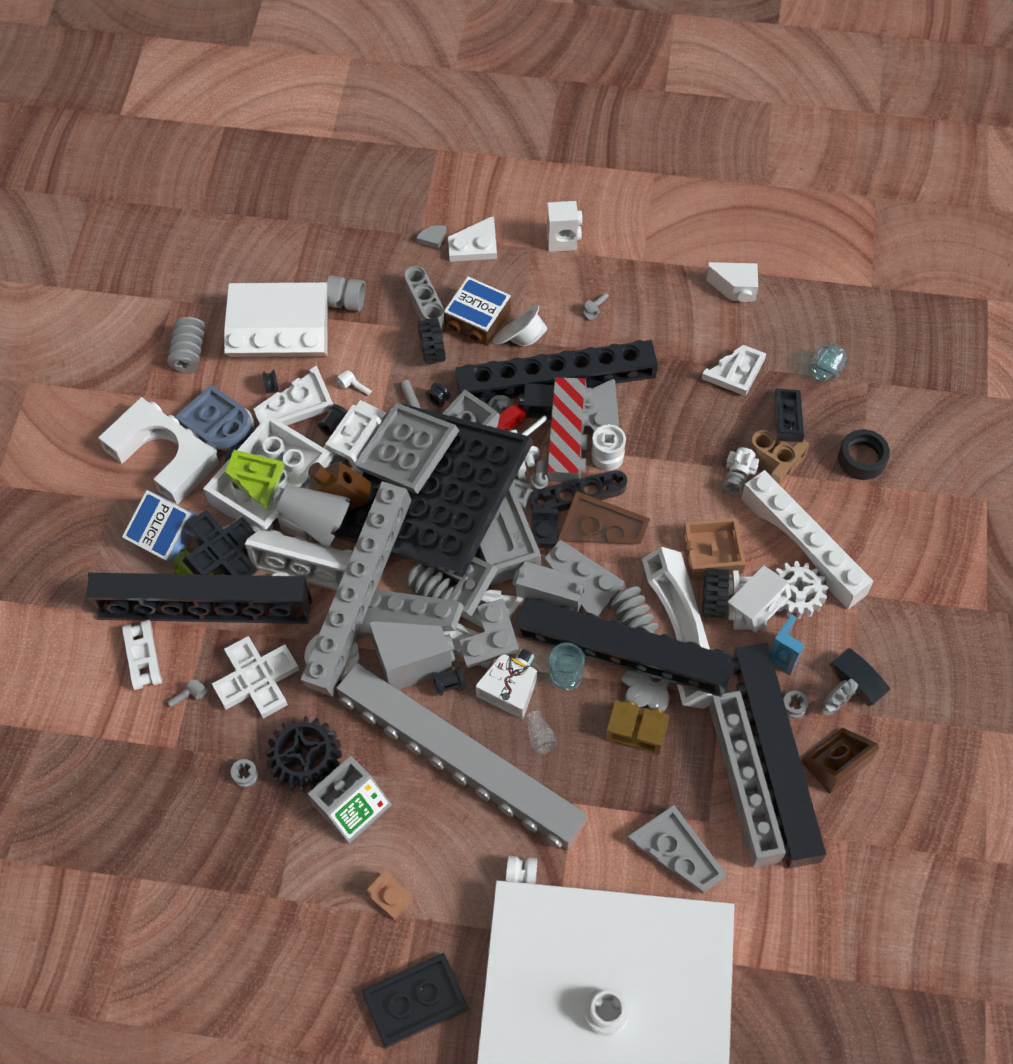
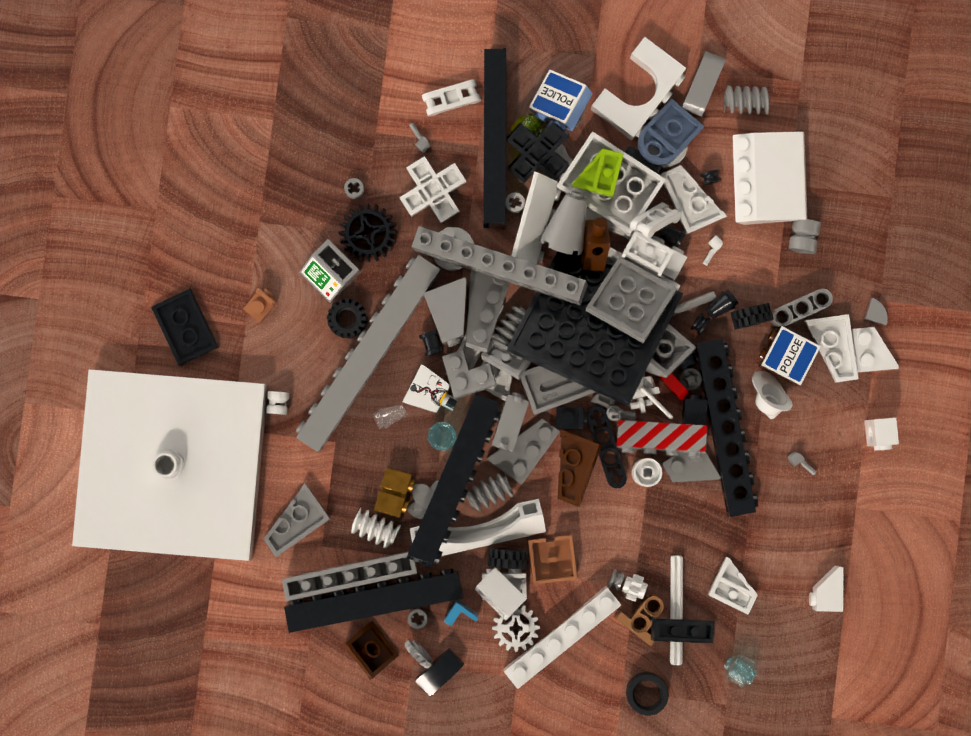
camera: 90 degrees right, 25 degrees up
none -> black tyre [327,298,367,339]
none -> white piece [351,508,401,549]
none -> white plate [630,202,682,238]
none -> white axle [670,555,683,665]
none -> light grey beam [682,51,726,117]
none -> black cone [705,289,739,319]
none -> white wing [804,314,859,383]

